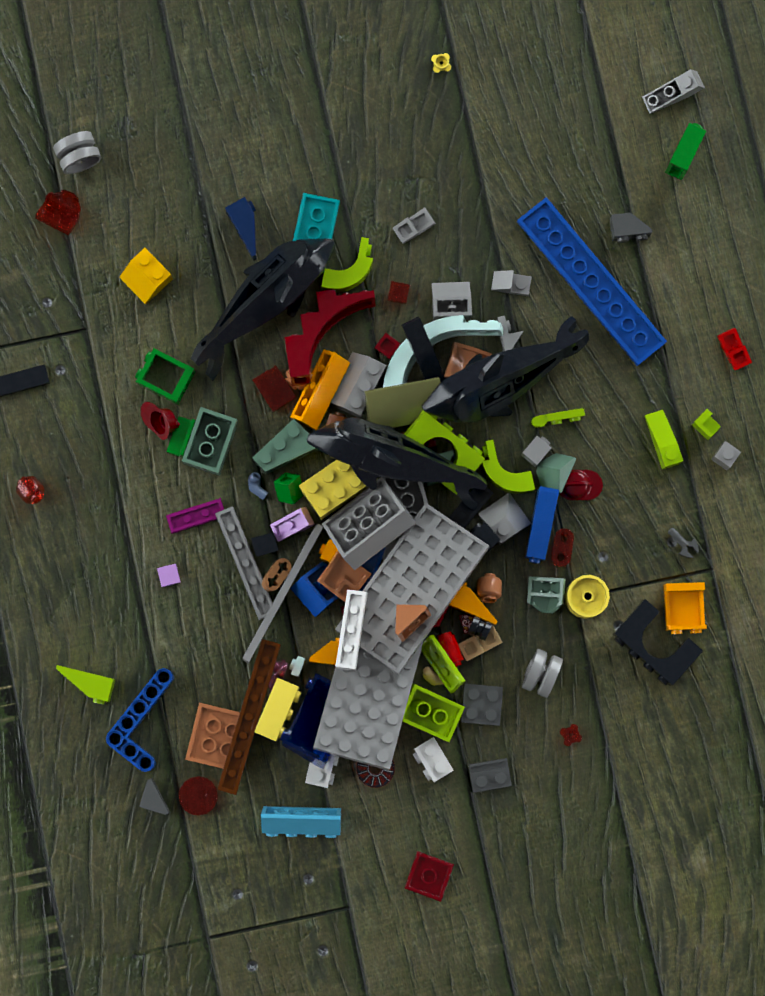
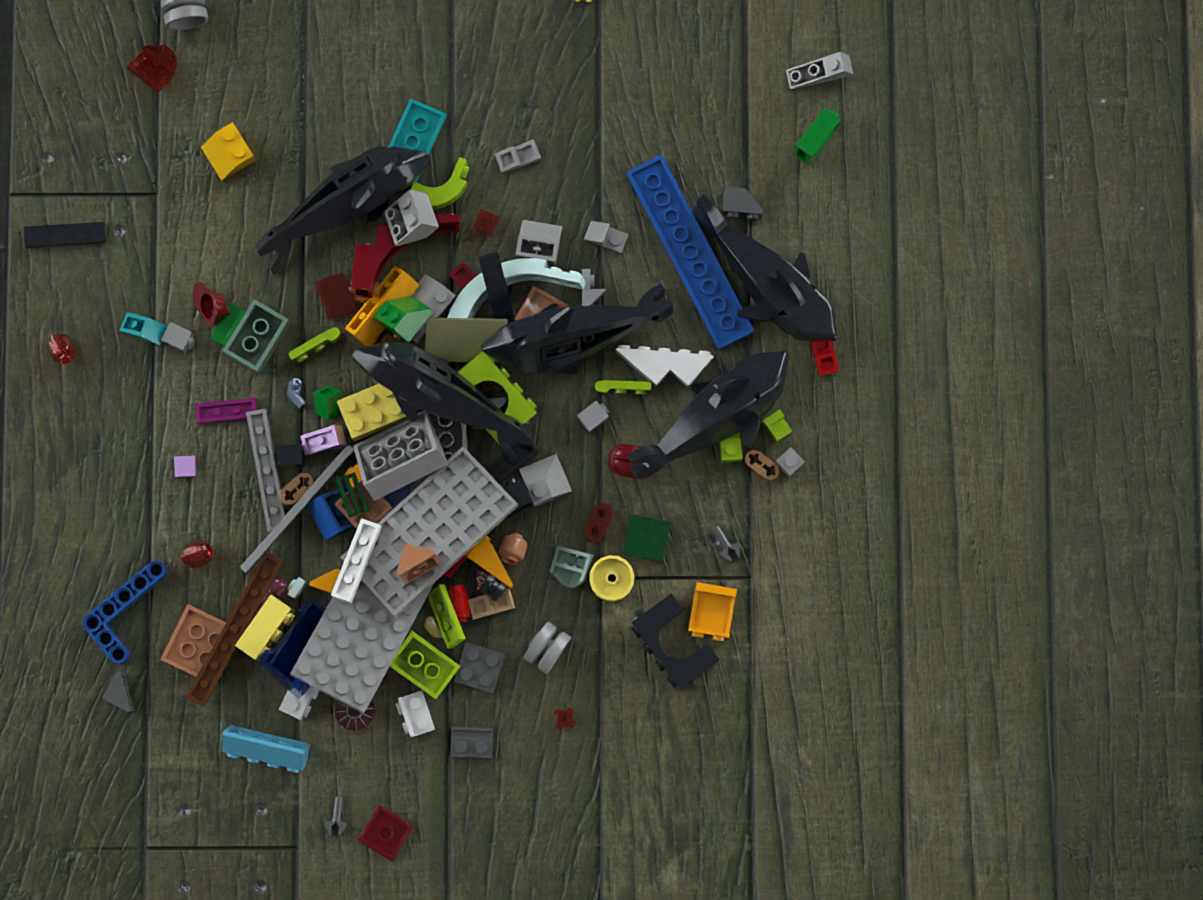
camera: 15 degrees right, 0 degrees up
lime slope [56,665,115,705] -> none
green window [135,348,196,405] -> none
clear red tile [179,776,218,815] -> none
dark blue slope [225,197,257,261] -> none
sand green wedge [252,419,318,474] -> none
lime arch [481,440,535,494] -> none
blue slope [525,486,559,564] -> none
sand green slope [536,453,576,493] -> none
none -> teal slope [119,312,167,345]
none -> light grey brick [161,322,195,353]
none -> clear red head [181,539,213,569]
none -> lime hinge [288,327,342,363]
none -> dark grey bar [324,796,348,836]
none -> dark green tile [335,472,369,518]
none -> green slope [373,296,434,343]
none -> light grey slope [384,190,439,246]
none -> white slope [616,345,714,388]
none -> dark green tile [623,514,671,562]
none -> black animal [627,351,789,479]
none -> black animal [692,194,837,341]
none -> medium nougat beam [744,450,779,481]

